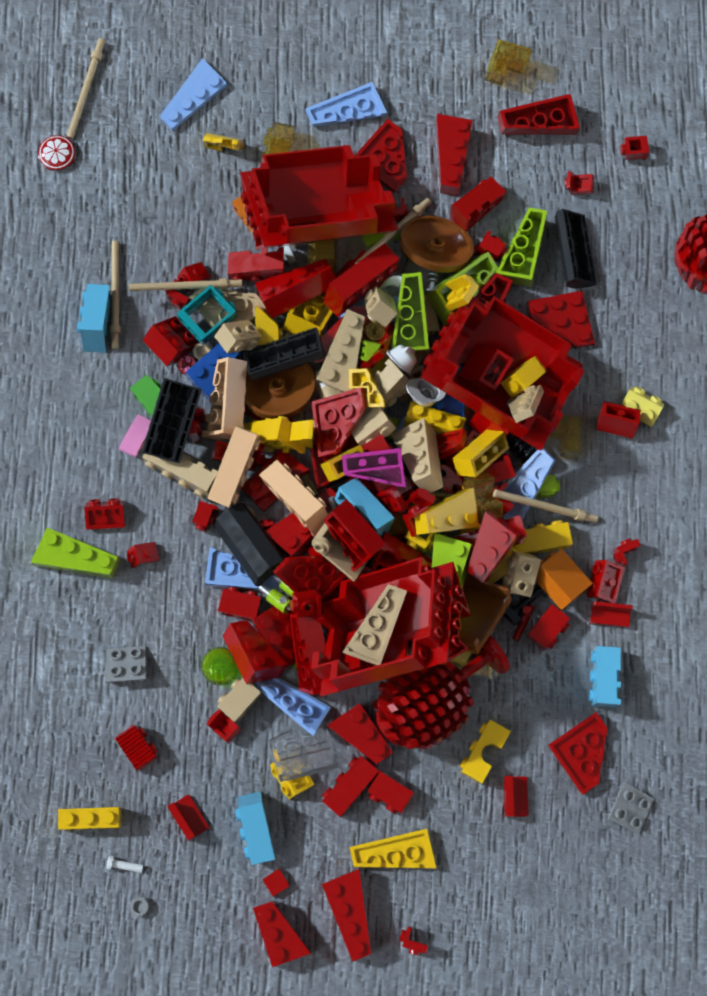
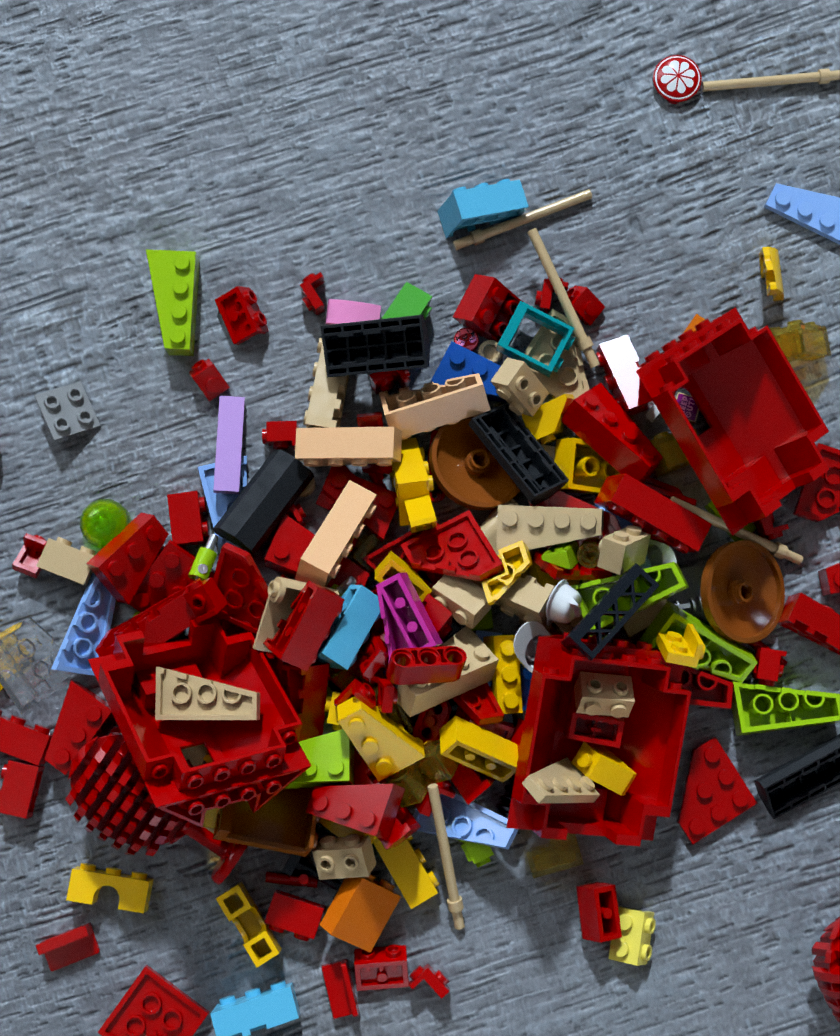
camera: 70 degrees right, 5 degrees up
none -> lavender tile [213,396,245,495]
none -> yellow arch [216,881,282,968]
none -> red bracket [300,272,325,315]
none -> red beam [386,646,467,685]
none -> black fence [561,563,660,661]
none -> tan brick [574,671,635,718]

